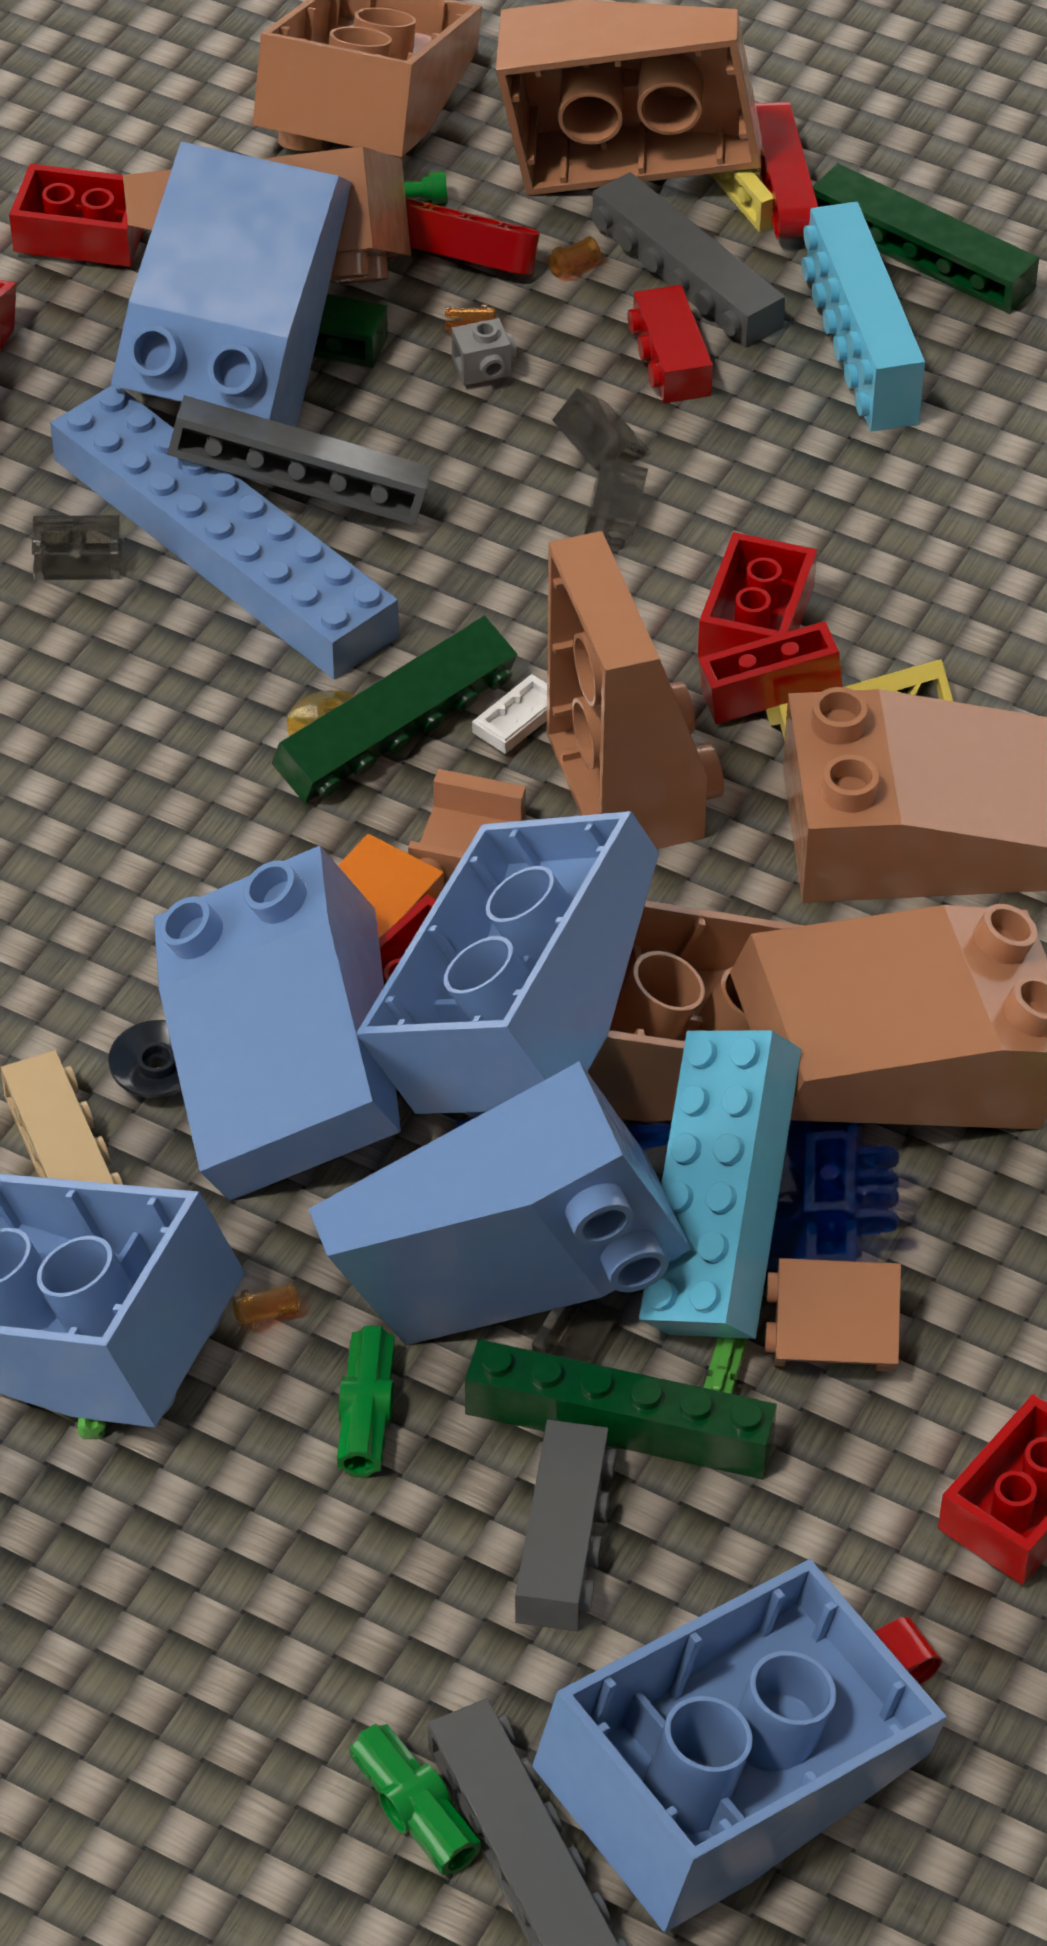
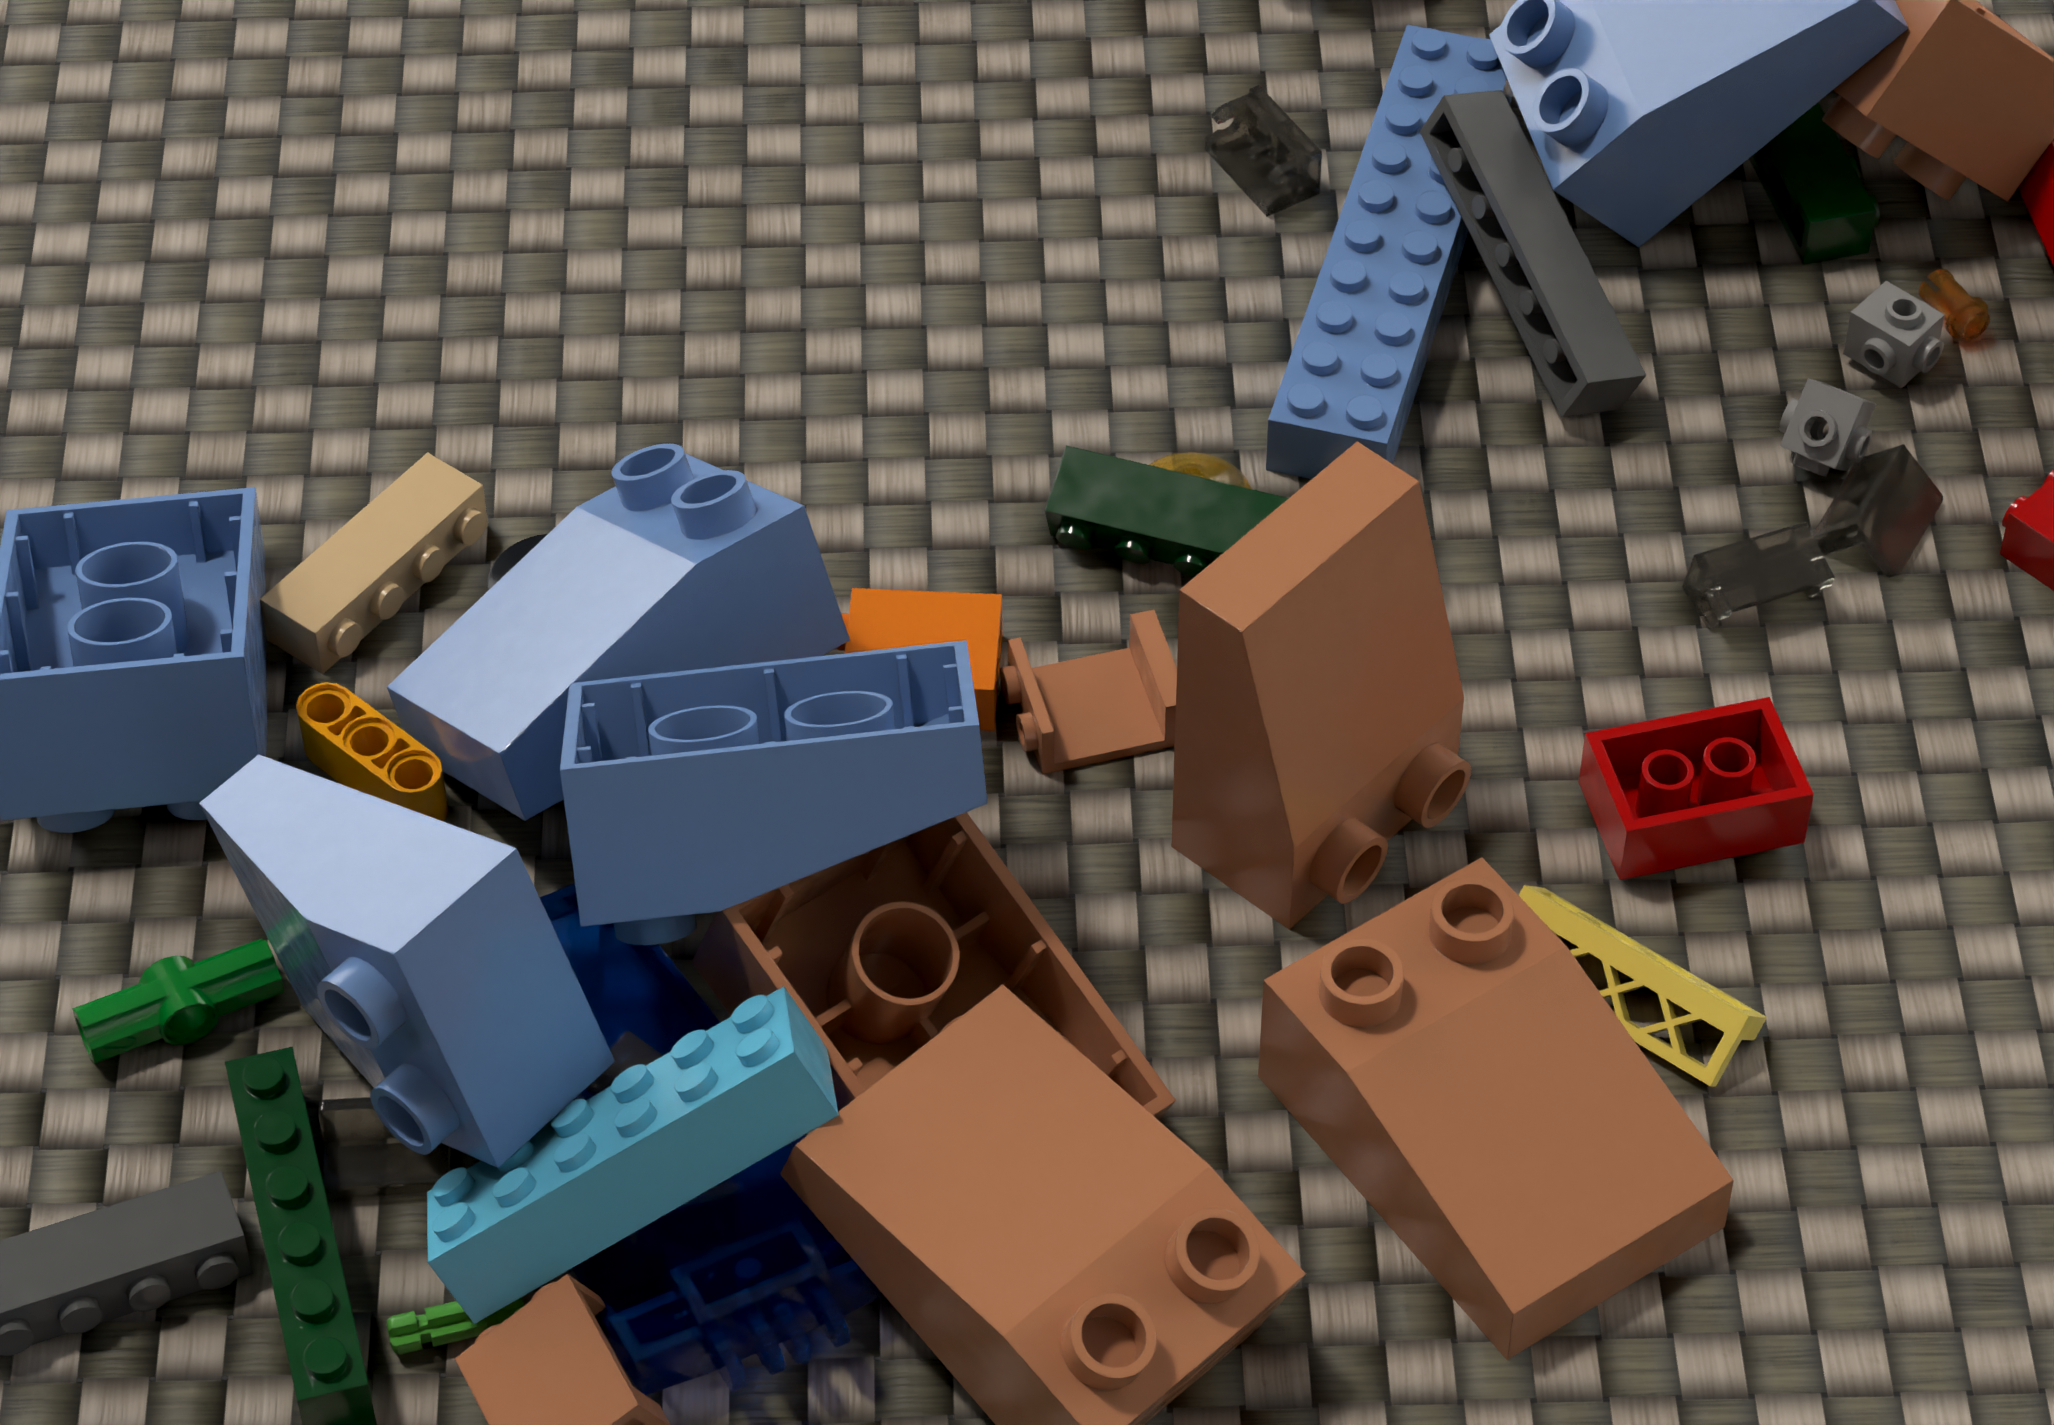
camera: 60 degrees right, 0 degrees up
red brick [698,621,842,724] -> none
none -> light orange beam [296,682,449,821]
none -> light grey brick [1779,378,1876,477]

